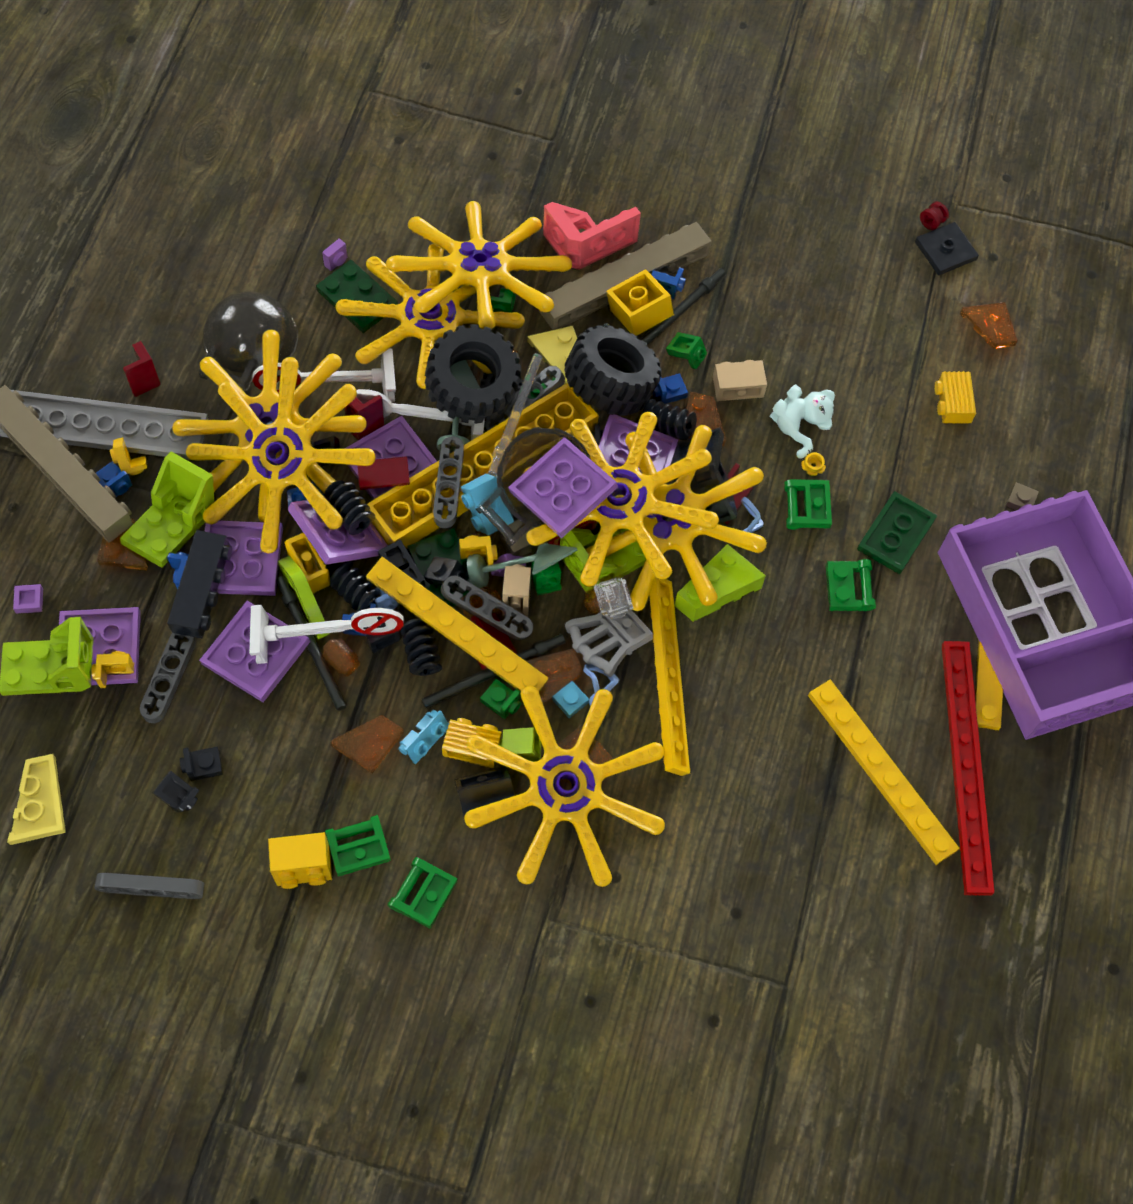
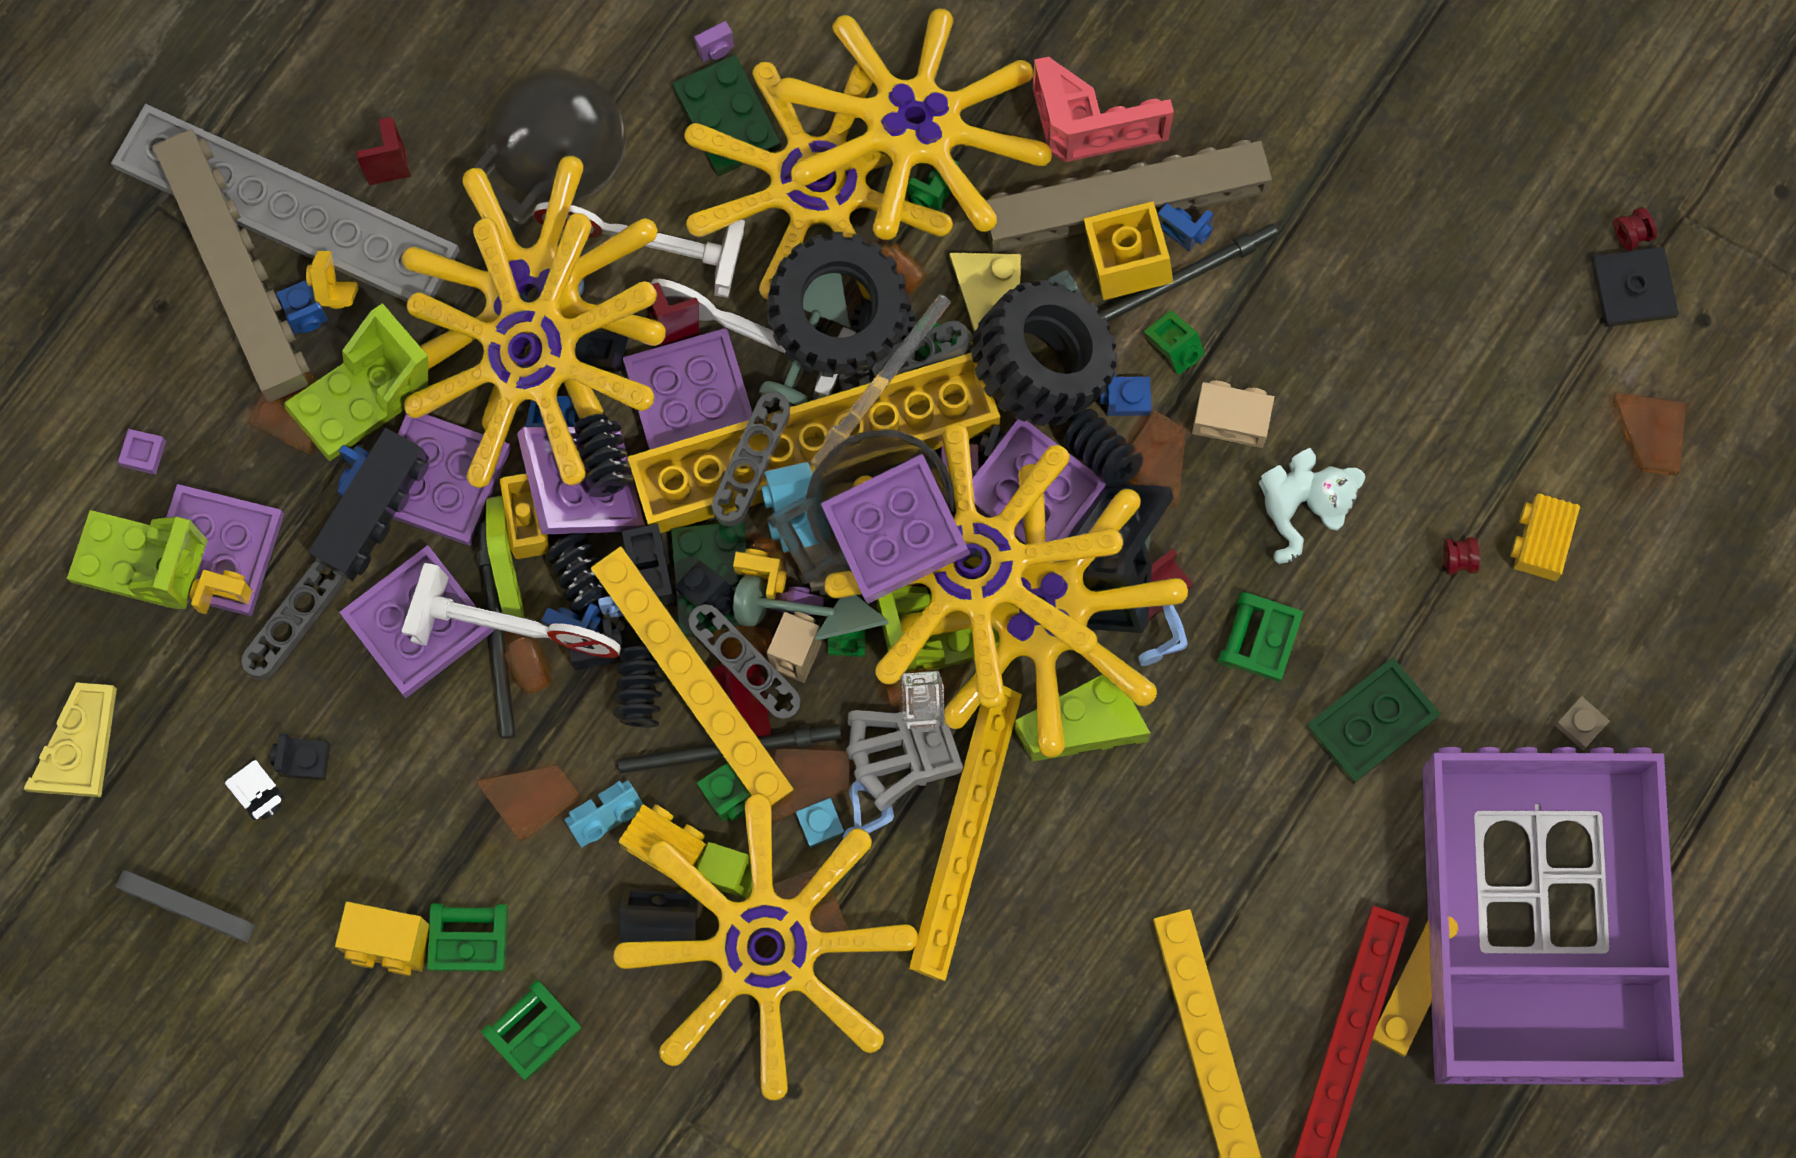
camera: 25 degrees right, 10 degrees up
dark red panel [358,456,410,490] -> none
yellow plate [802,453,826,476] -> none
green plate [826,559,876,611] -> none
none -> dark red wheel [1443,537,1480,575]

